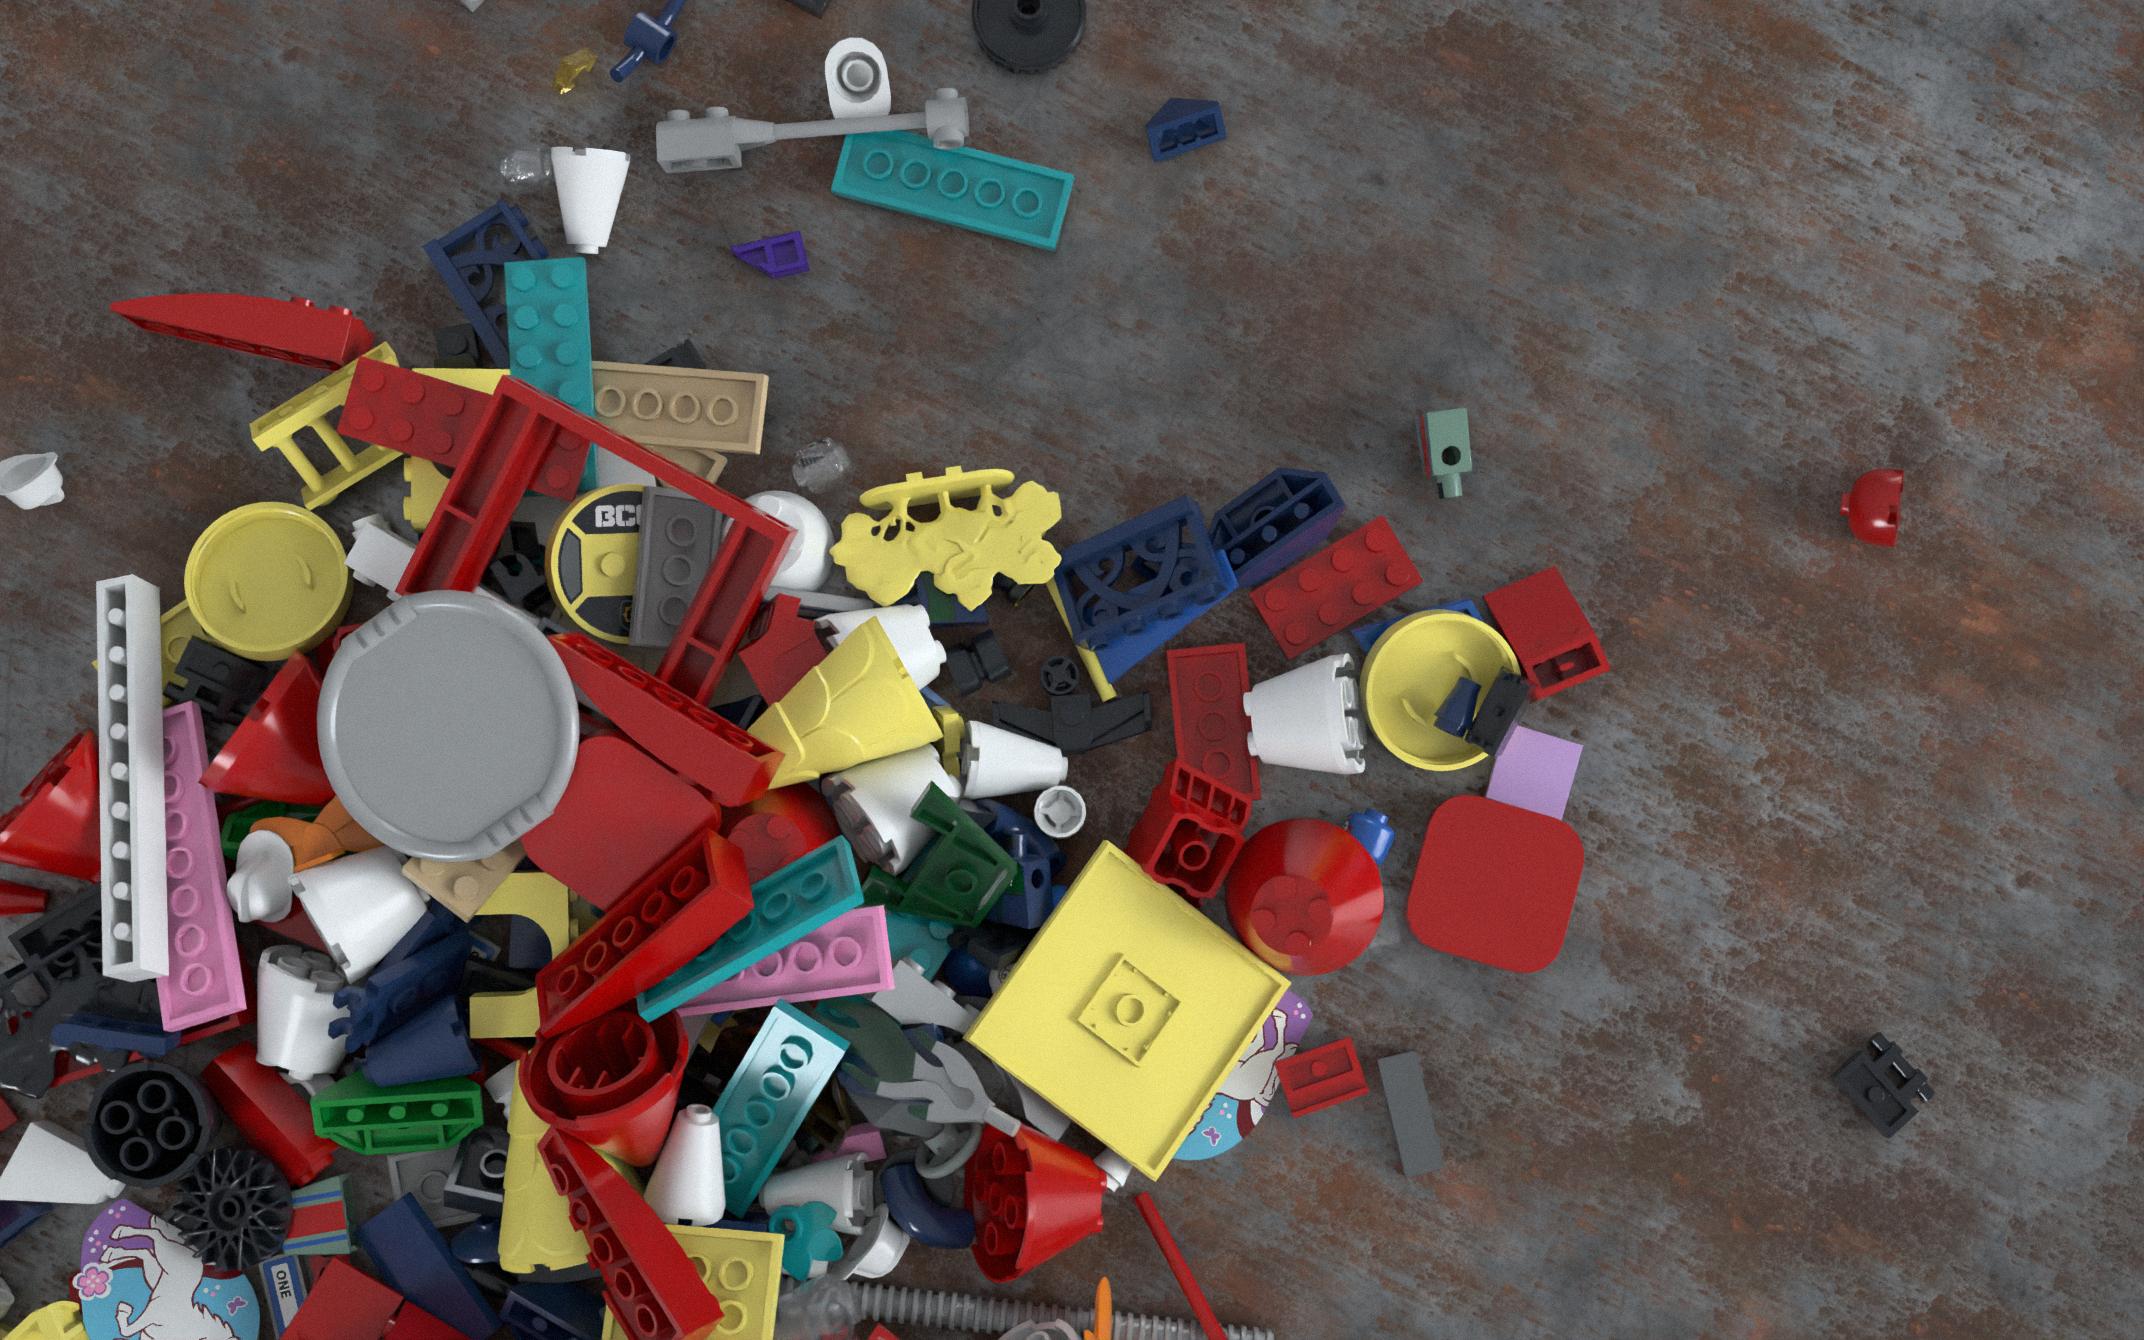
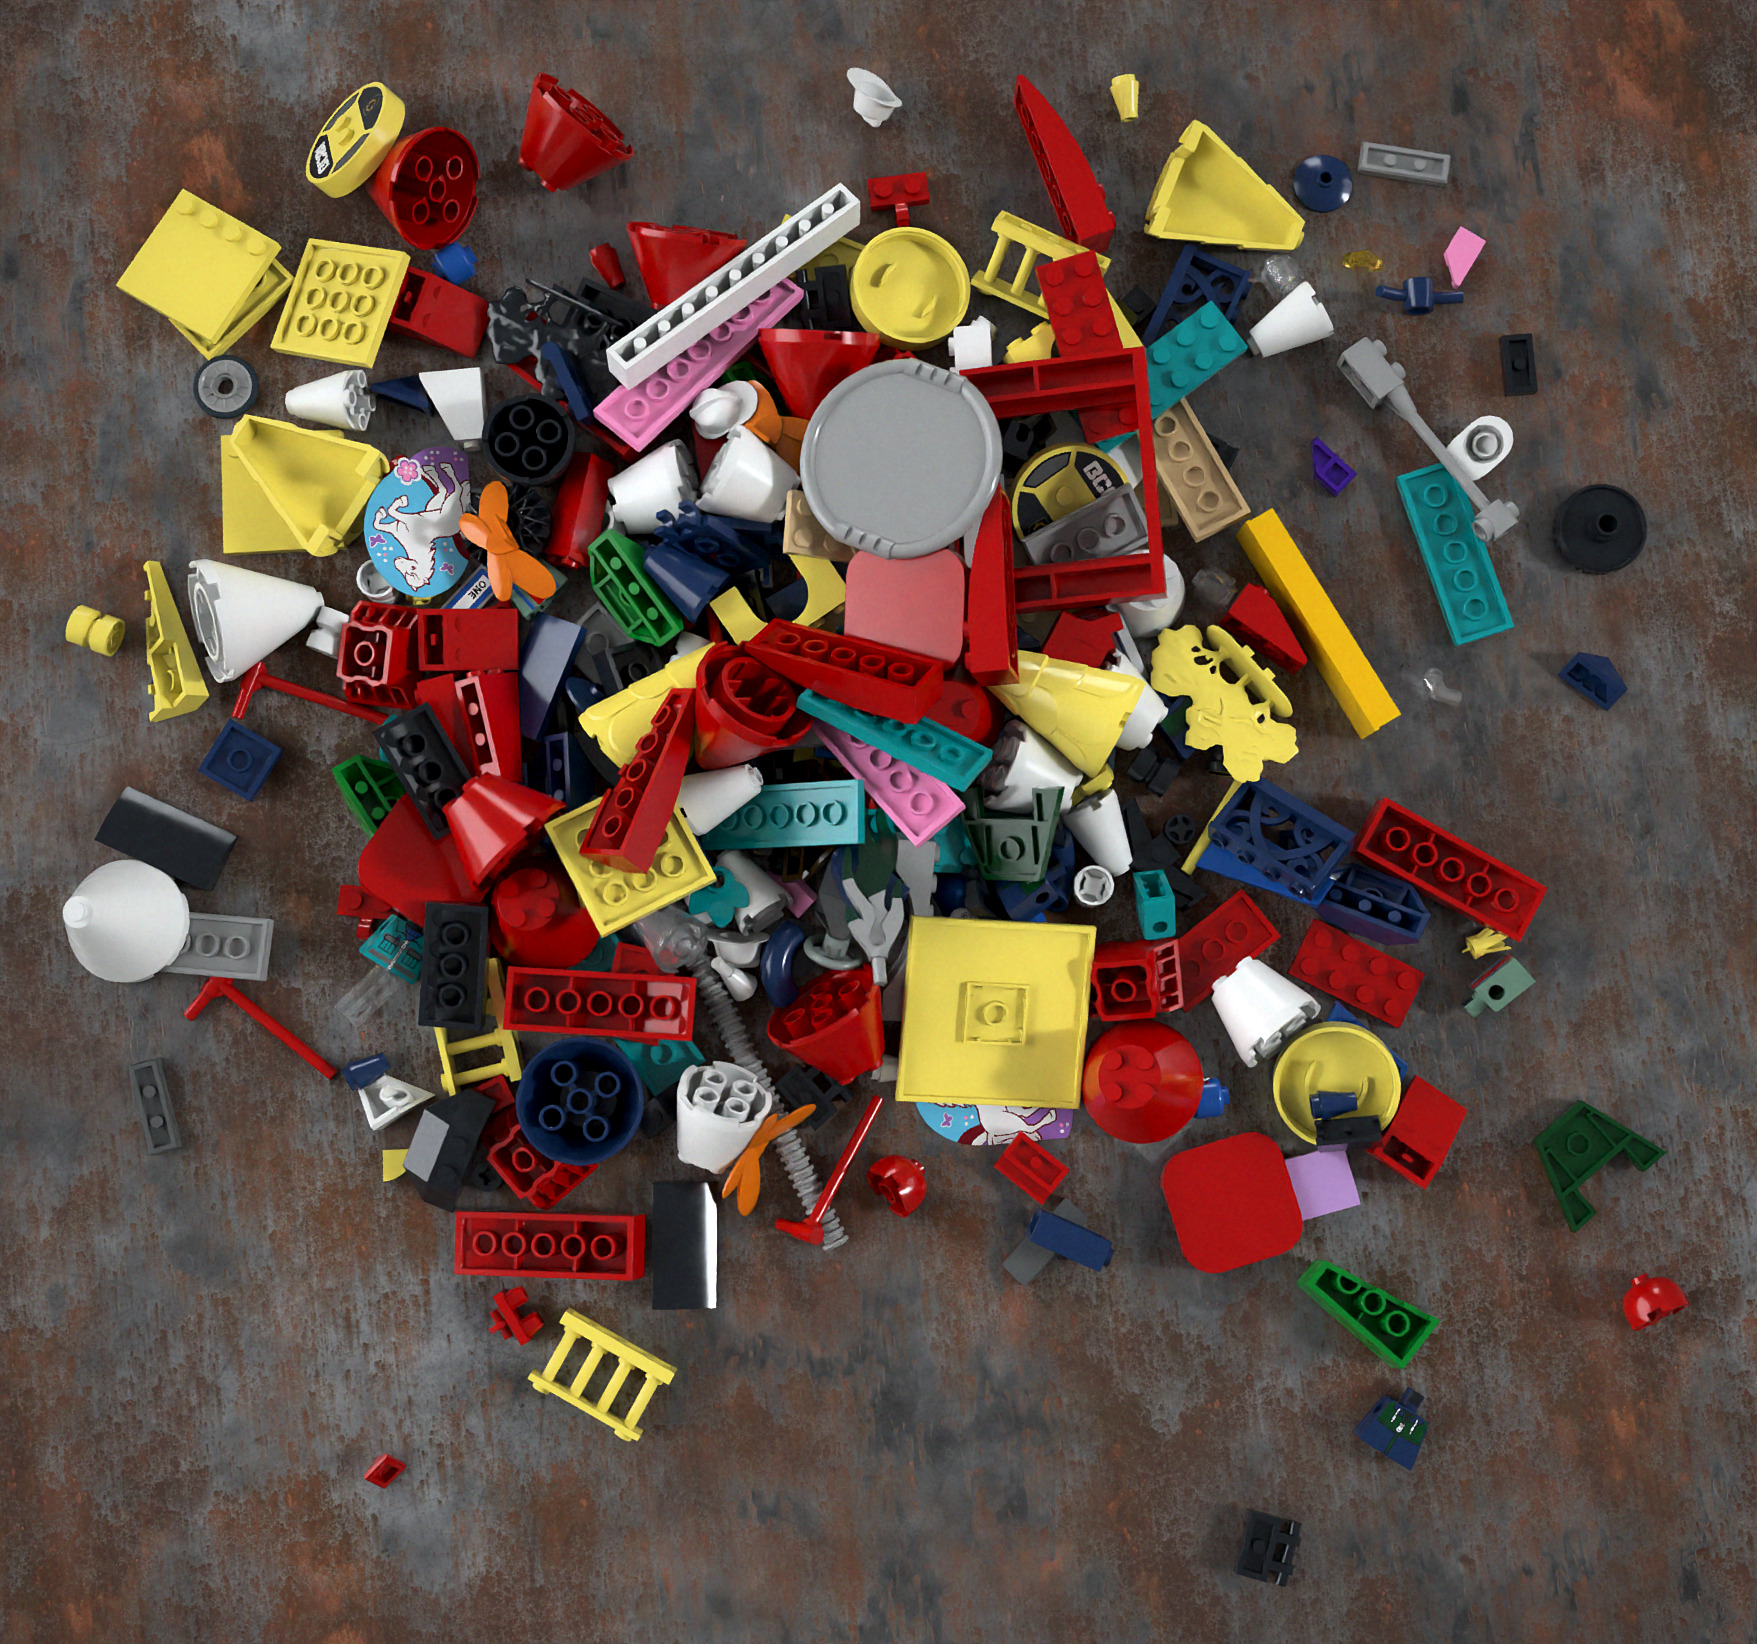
camera: 55 degrees right, 0 degrees up
none -> orange piece [458,481,556,601]
none -> white cone [711,957,757,1001]
none -> black plate [774,1064,855,1131]
none -> red cylinder [866,1154,927,1218]
none -> red plate [867,172,930,228]
none -> dark blue window [1024,1206,1114,1272]
none -> light yellow cone [1110,74,1139,122]
none -> teal torso [1133,869,1176,940]
none -> light yellow cone [1144,120,1305,252]
none -> red slope [1218,583,1308,676]
none -> yellow tile [1235,508,1401,740]
none -> dark blue dish [1293,155,1352,213]
none -> green wedge [1296,1260,1441,1369]
none -> red slope [1349,797,1548,942]
none -> dark blue torso [1352,1387,1429,1471]
none -> clear arm [1423,668,1462,706]
none -> light yellow piece [1462,927,1511,959]
none -> dark green wing [1532,1100,1667,1233]

